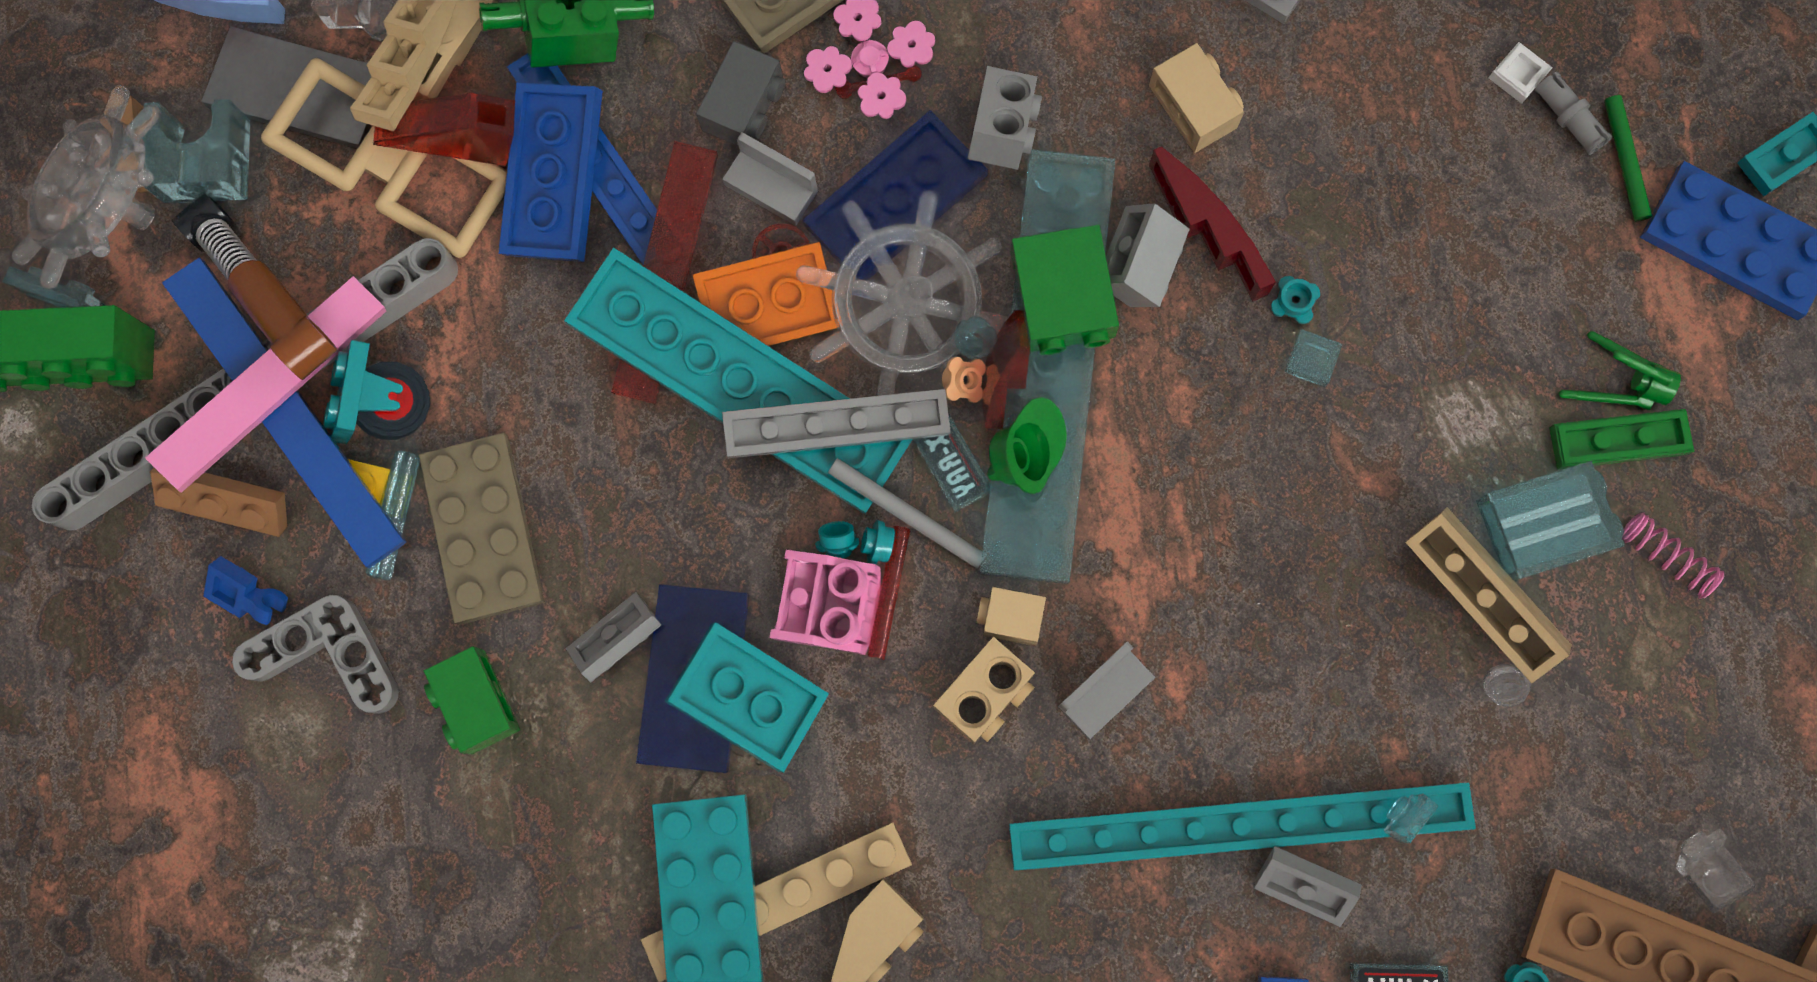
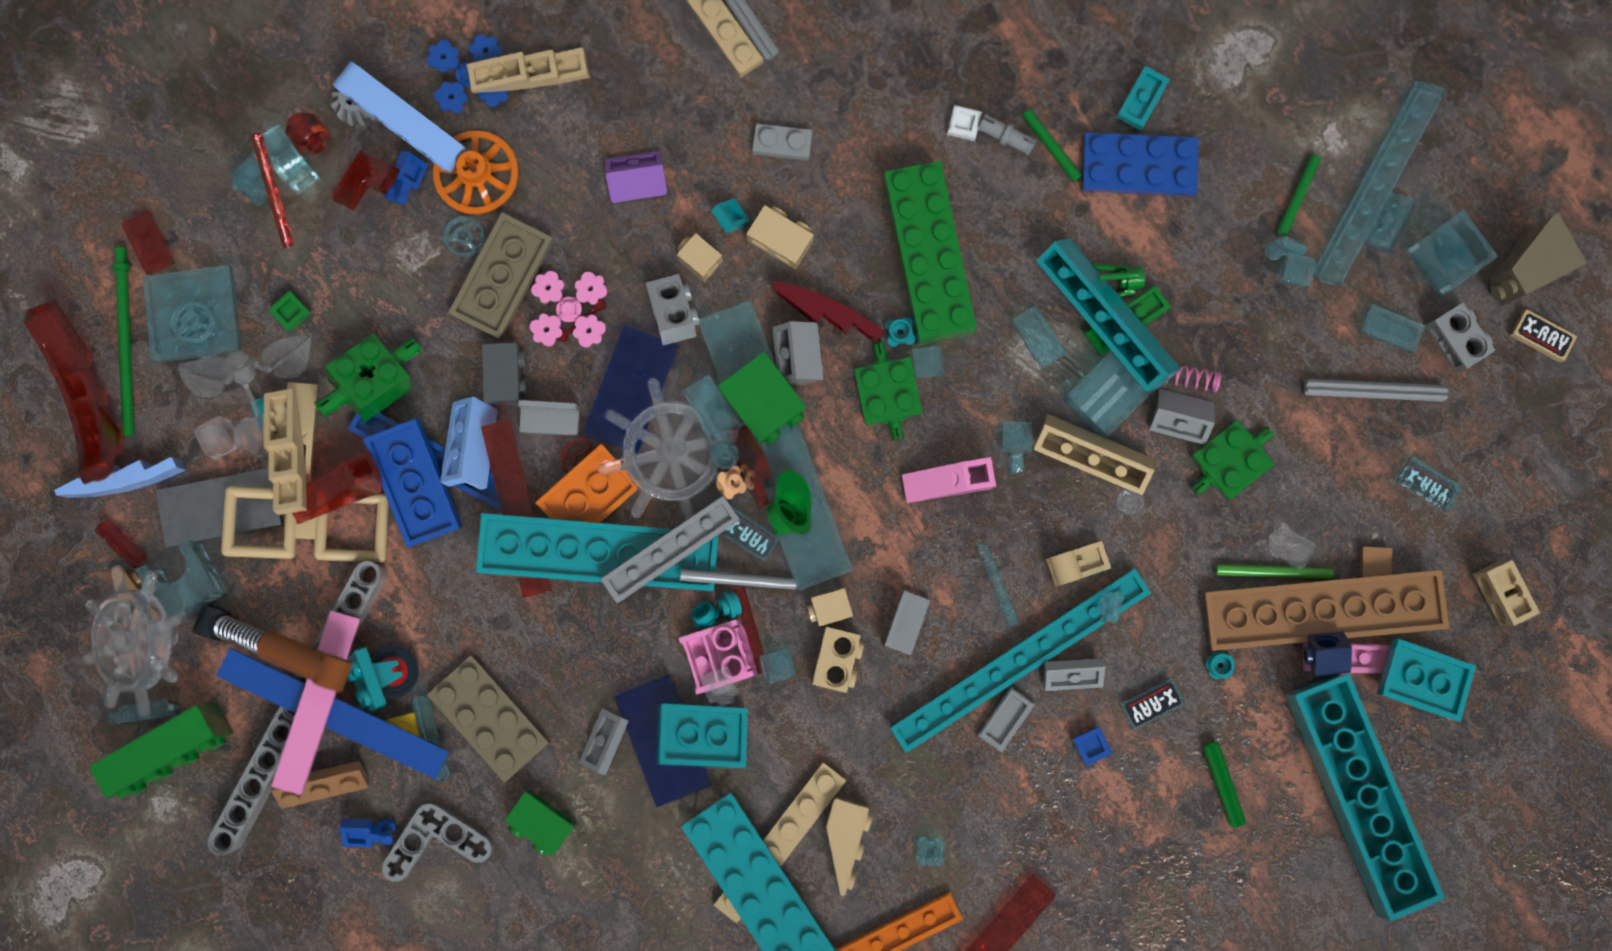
camera: 40 degrees left, 5 degrees up
none -> clear red axle [95,520,146,568]
none -> light blue panel [440,396,498,490]
none -> tan brick [677,233,723,283]
none -> clear light blue plate [682,375,739,441]
none -> clear bracket [701,667,740,707]
none -> teal plate [711,198,751,234]
none -> clear light blue plate [759,648,797,685]
none -> green plate [854,343,923,441]
none -> green brick [883,161,977,346]
none -> bright pink slope [902,457,996,504]
none -> clear light blue bar [975,542,1020,627]
none -> light grey tile [977,687,1035,753]
none -> clear light blue plate [1001,422,1032,474]
none -> clear light blue tile [1011,306,1067,370]
none -> teal brick [1036,238,1181,393]
none -> tan plate [1045,541,1111,587]
none -> light grey panel [1149,389,1215,445]
none -> green plate [1190,420,1275,501]
none -> bright green bar [1215,564,1334,580]

